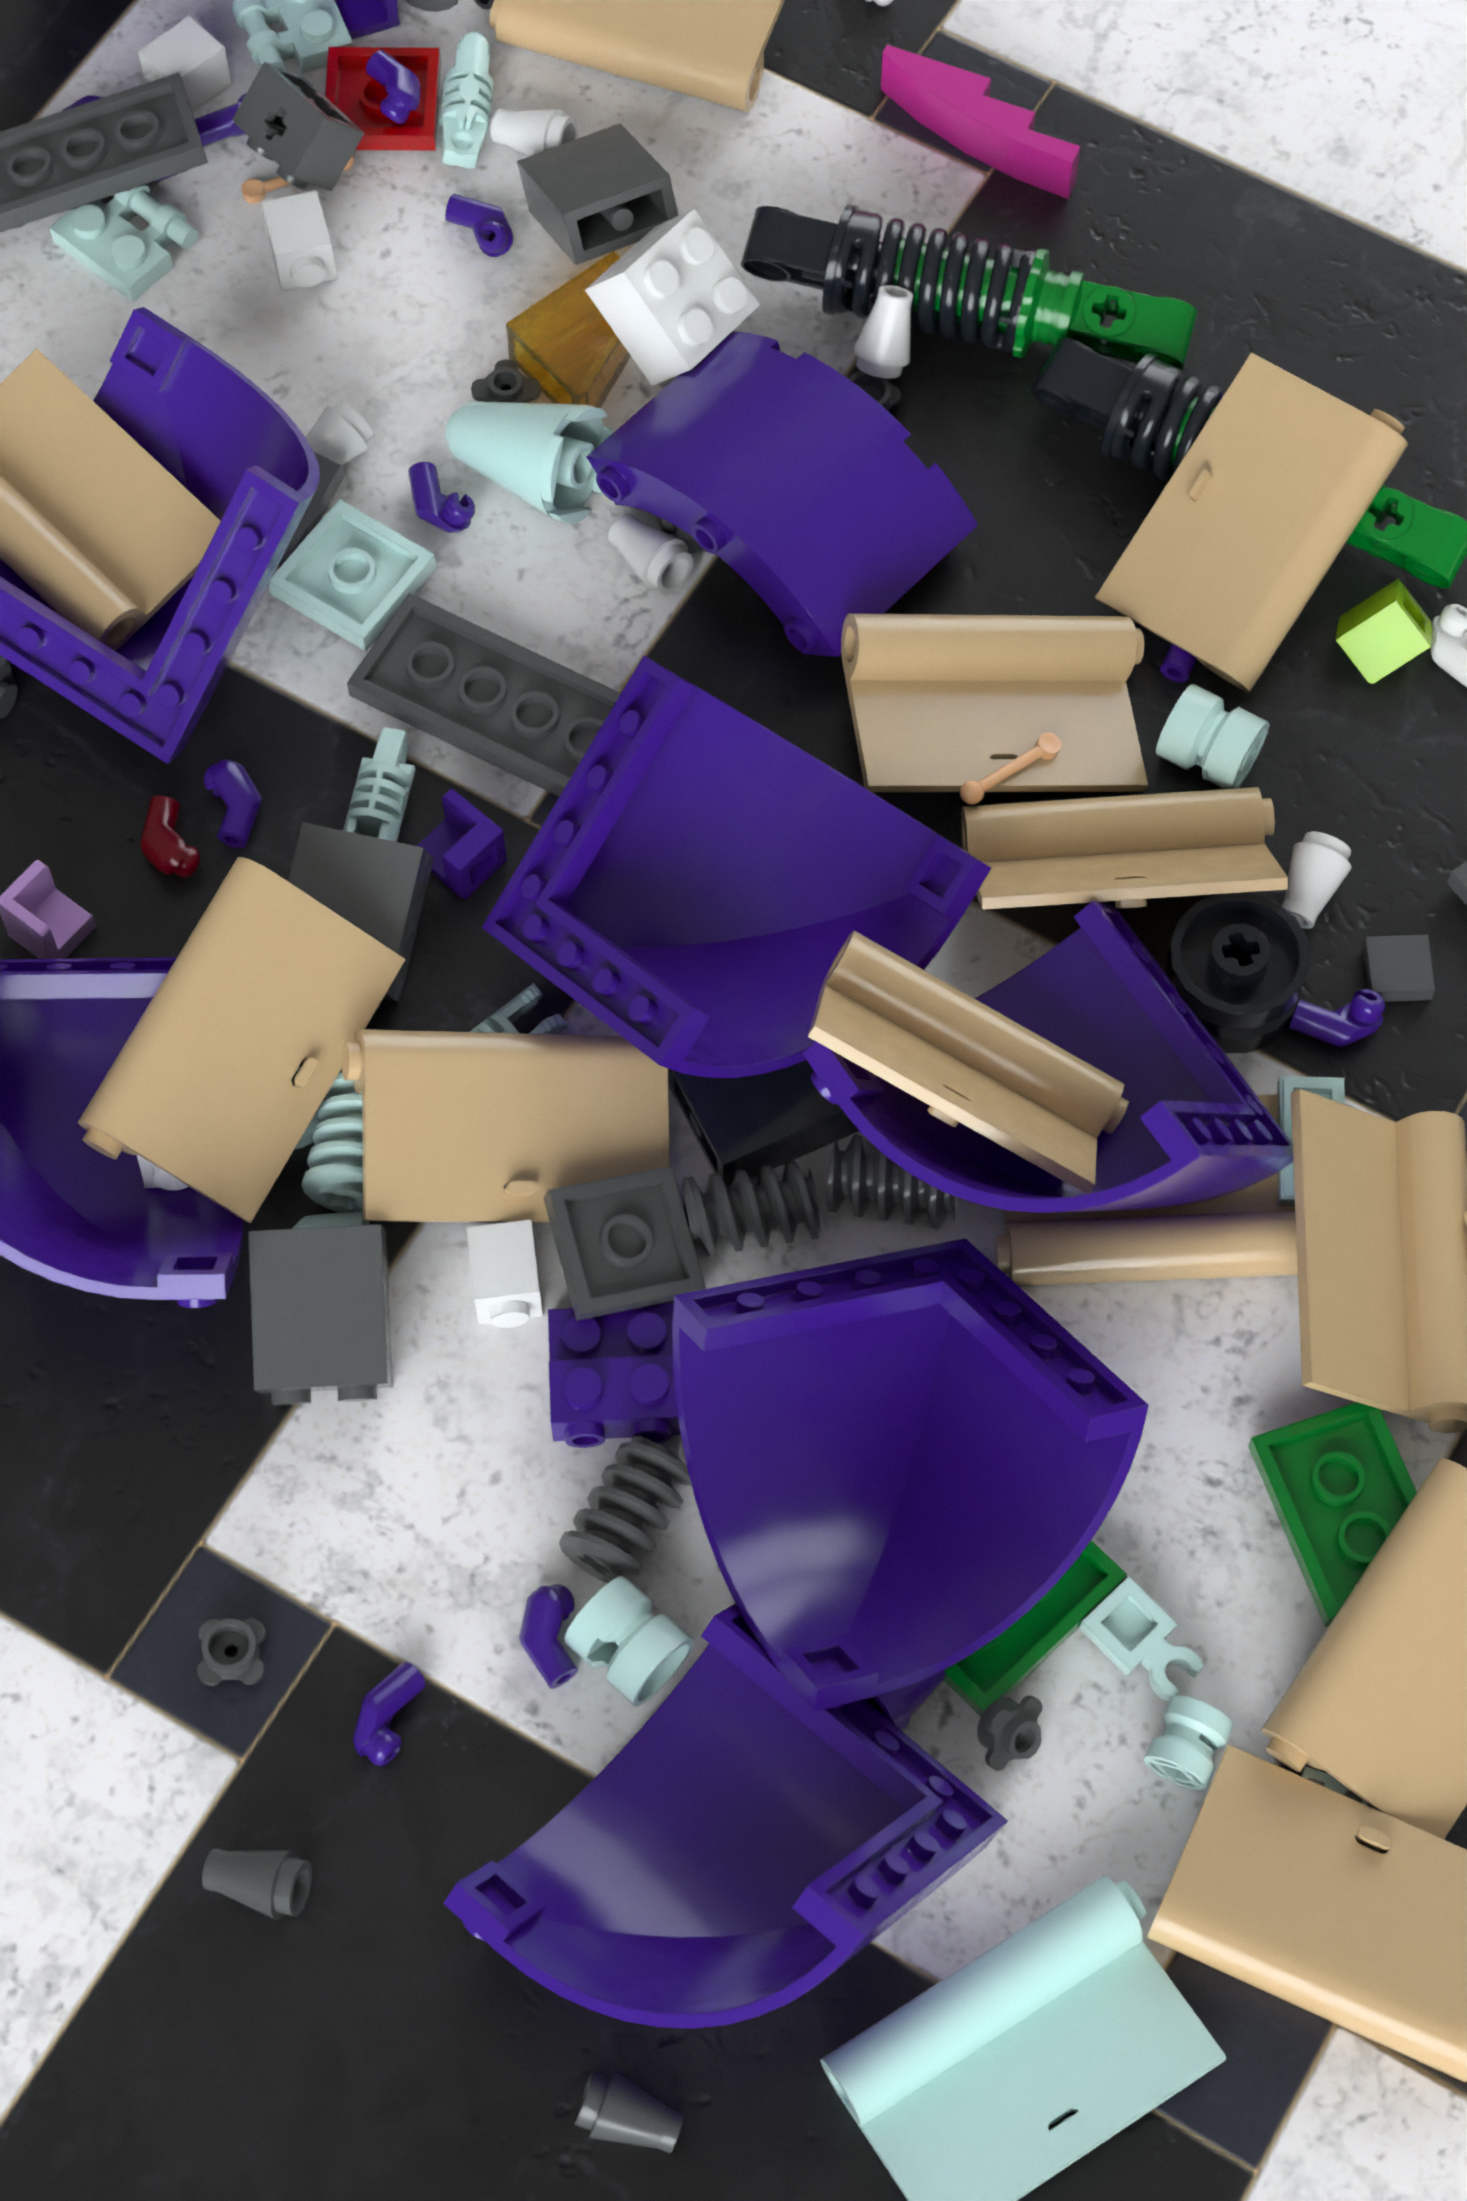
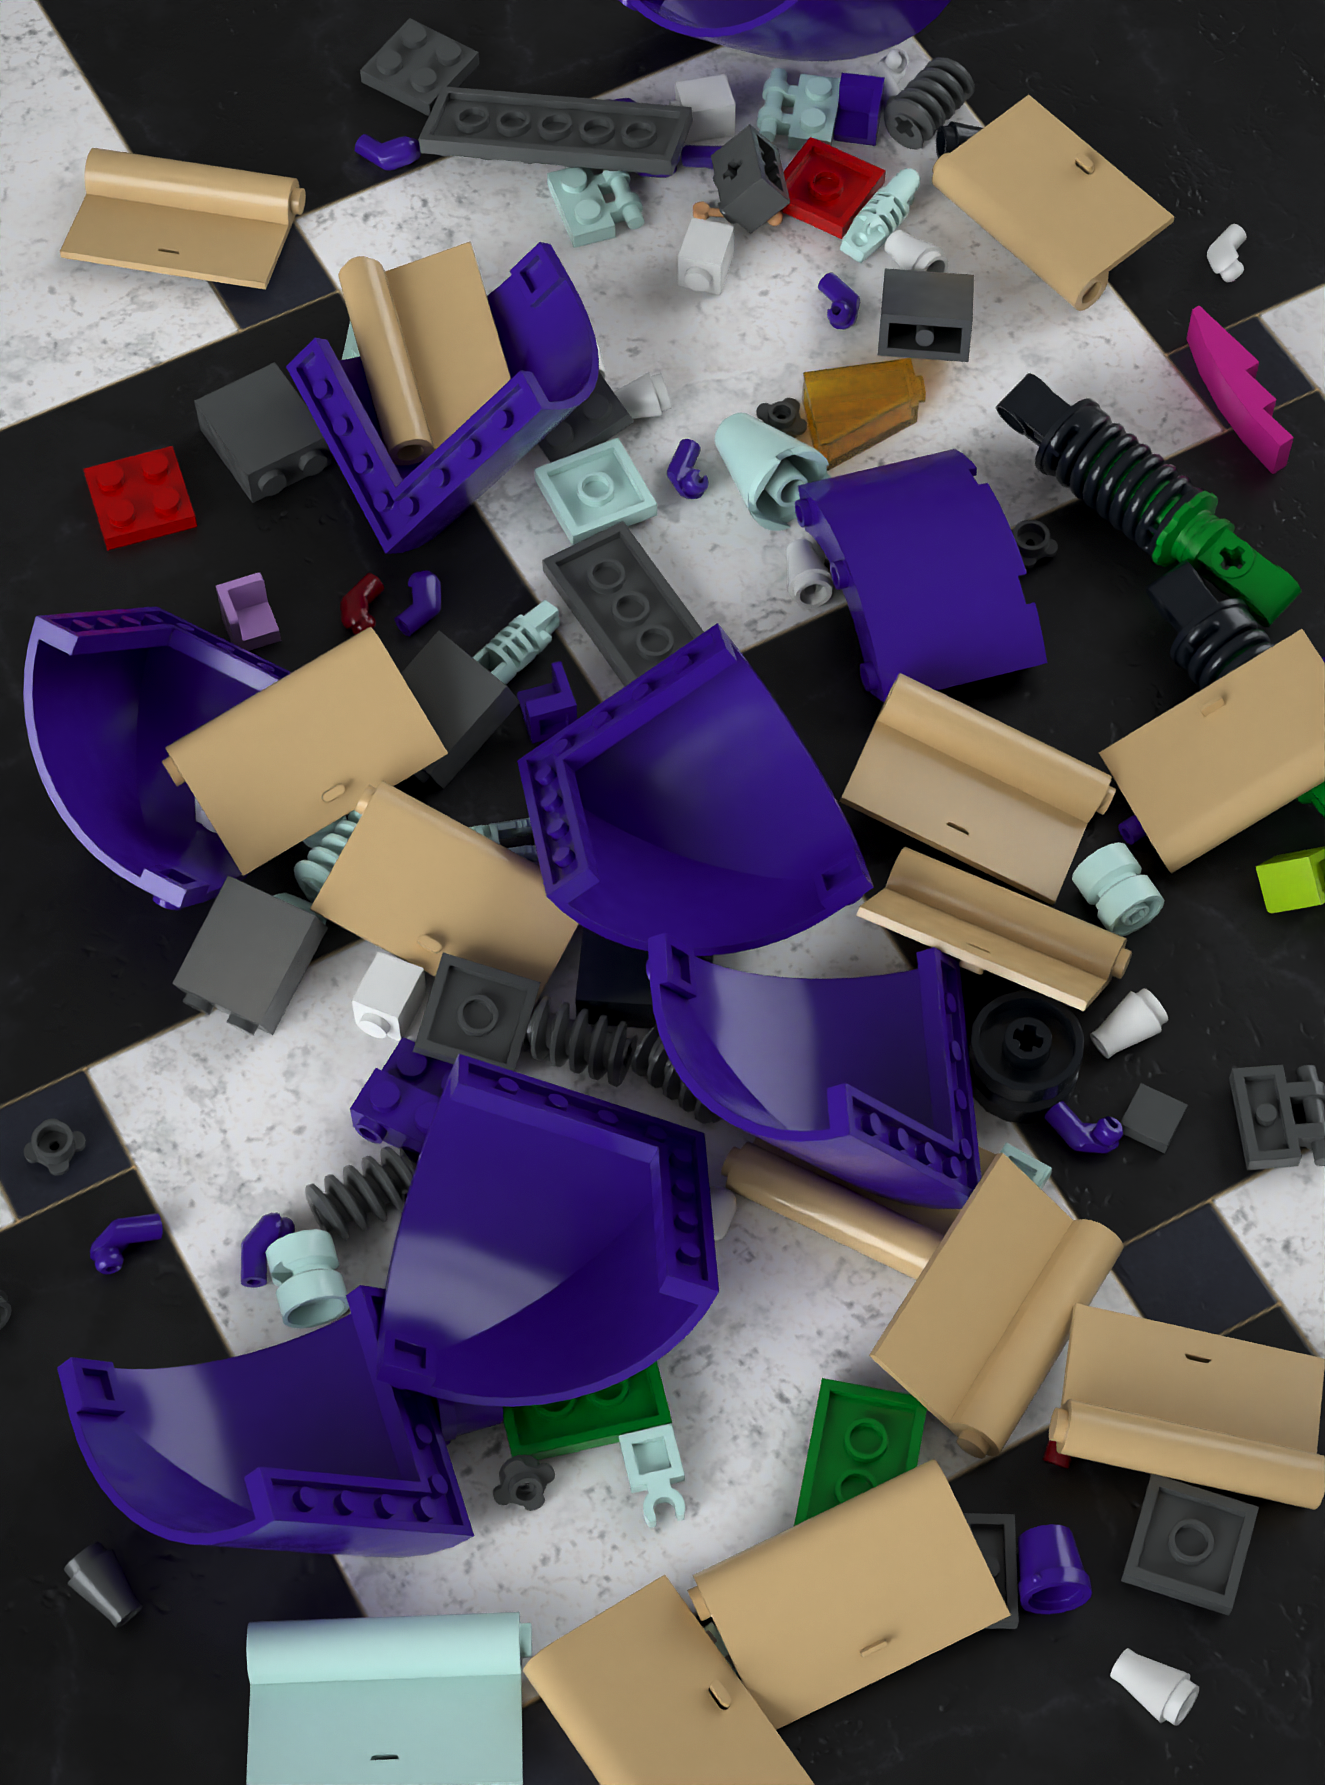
camera: 30 degrees right, 5 degrees down
dark purple arm [366,50,421,124] -> none
white brick [585,208,760,386] -> none
tan door [808,930,1129,1194] -> none
white cone [853,285,913,378] -> none
light nougat hinge [960,733,1062,805] -> none
light aqua wheel [1143,1695,1234,1791] -> none

